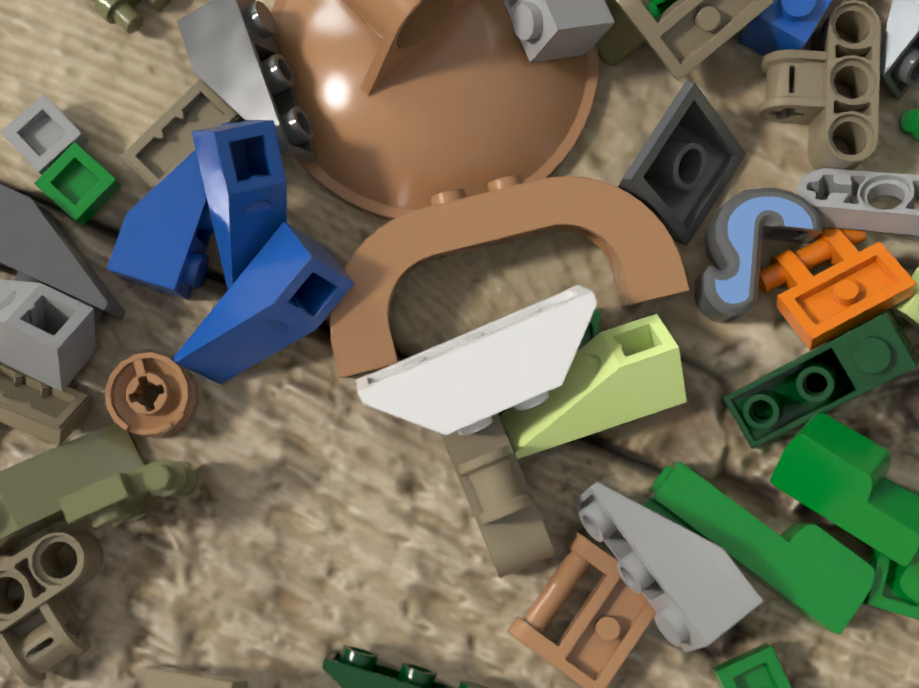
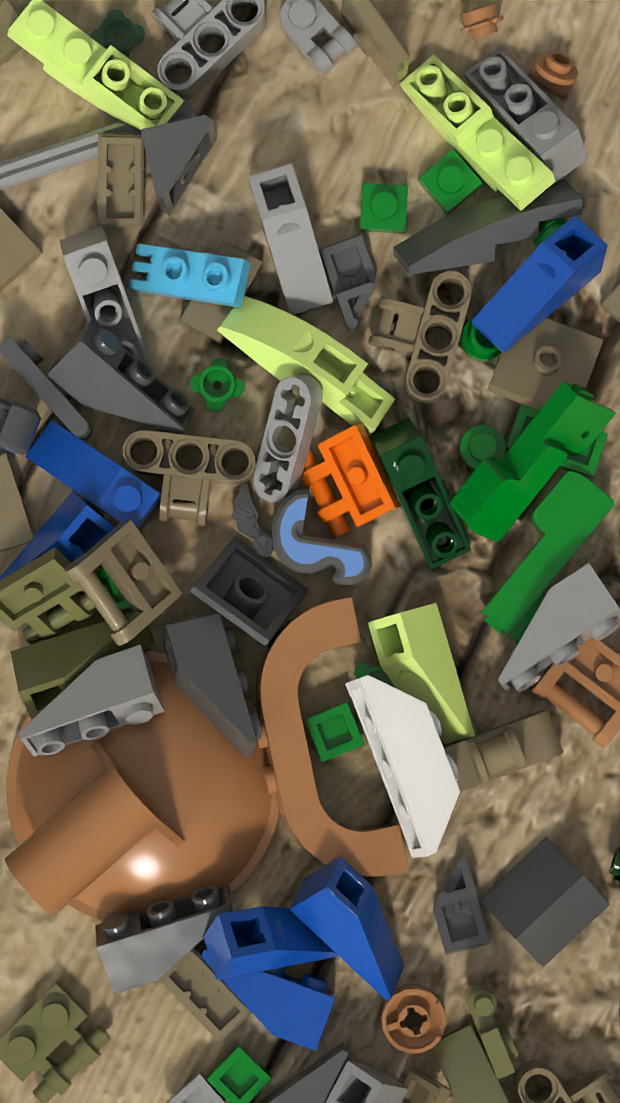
camera: 85 degrees left, 5 degrees up
none -> dark grey slope [163,613,261,758]
none -> dark grey piece [231,483,274,557]
none -> green plate [305,702,365,762]
none -> dark grey slope [433,857,490,956]
none -> green plate [460,425,506,469]
none -> dark grey slope [480,837,610,967]

